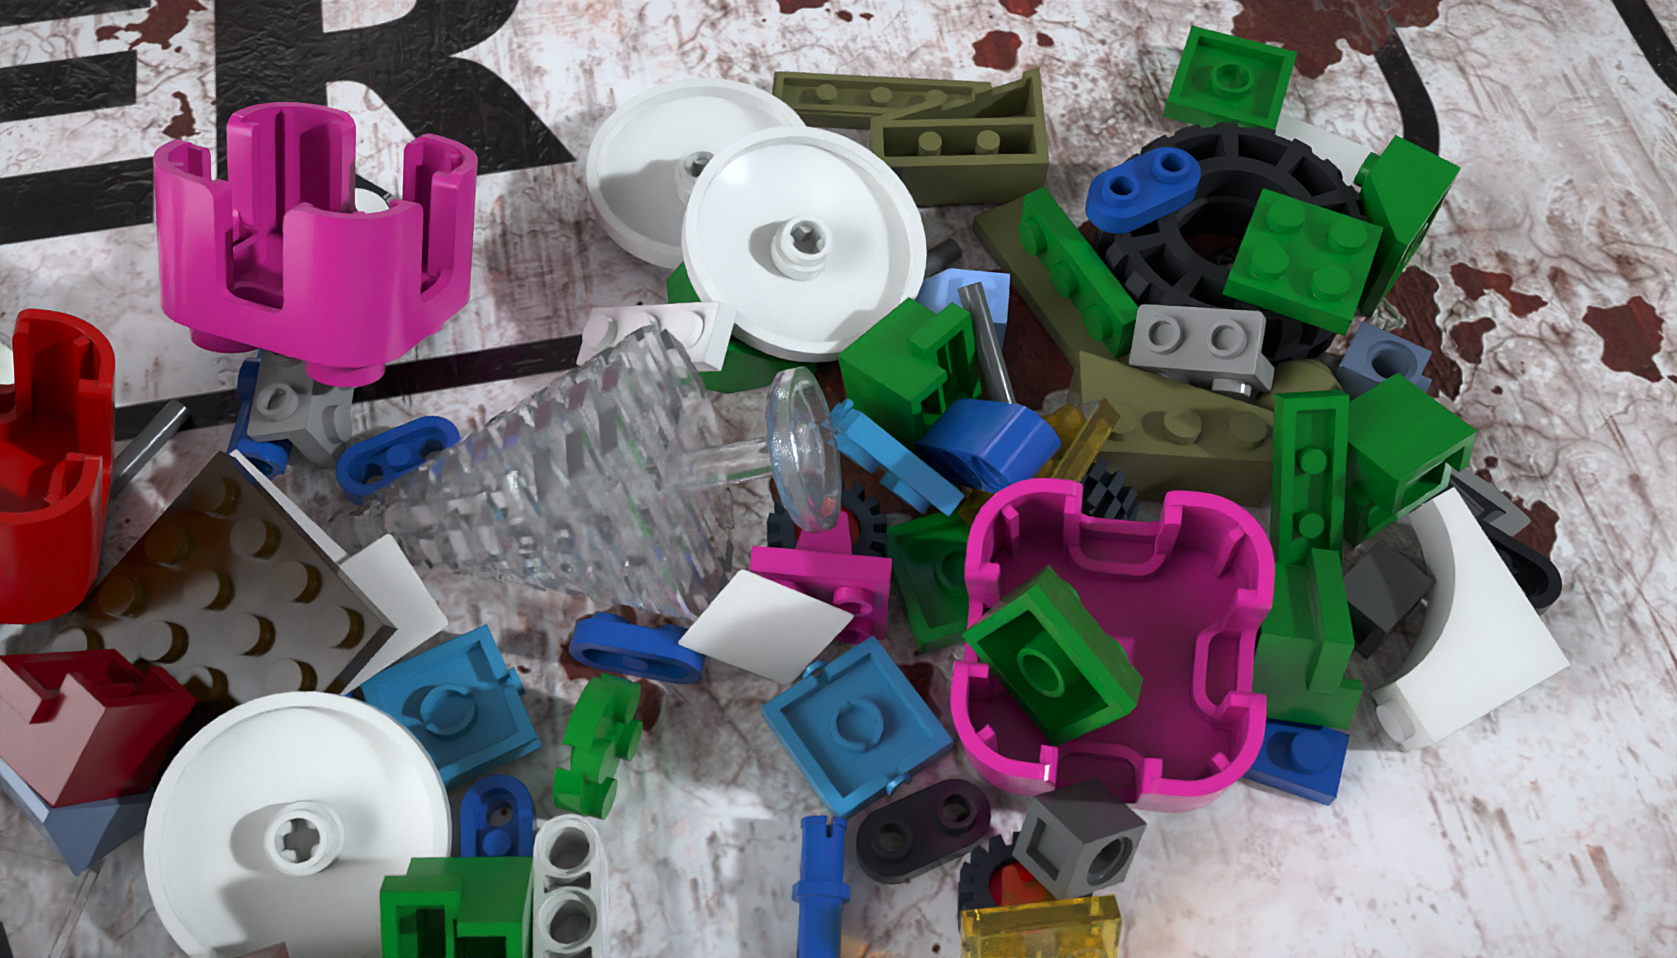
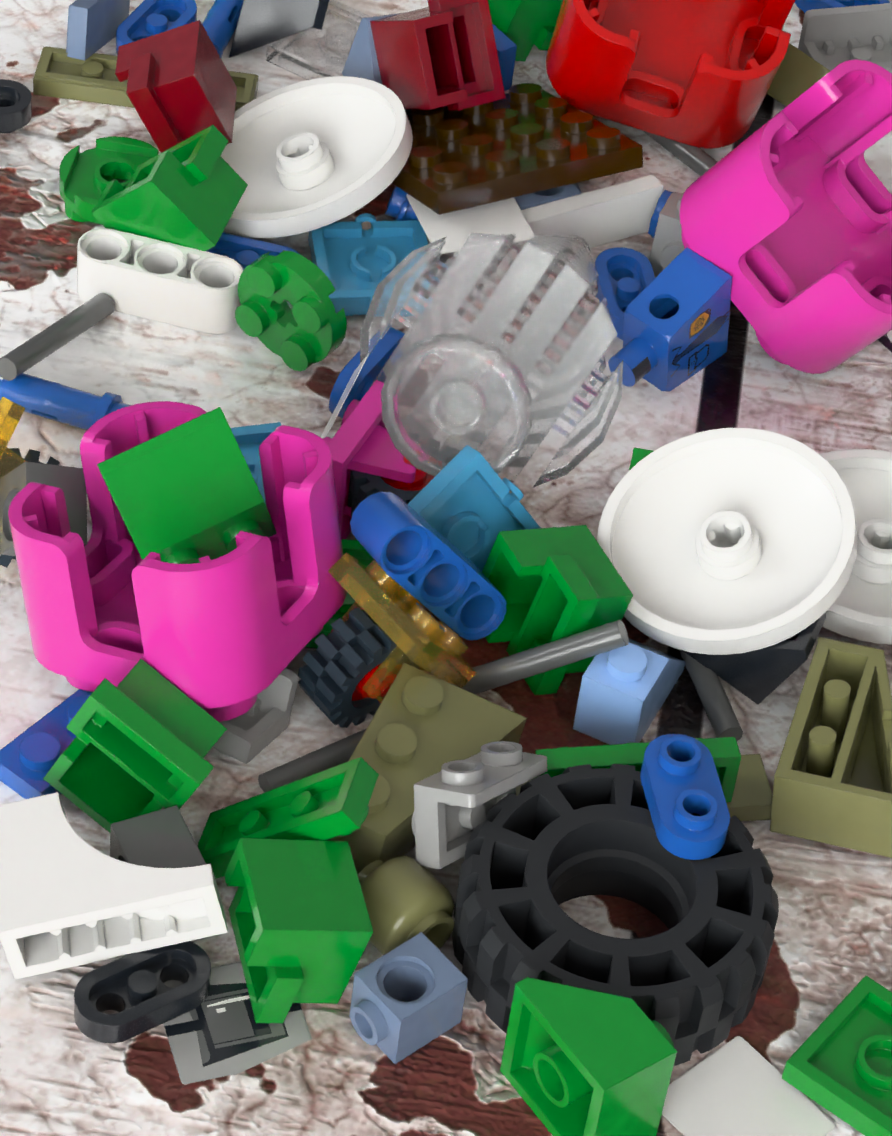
camera: 105 degrees right, 15 degrees down
white plate [576,301,737,373] -> none
green plate [1222,188,1383,336] -> none
none -> blue torso [608,247,732,391]

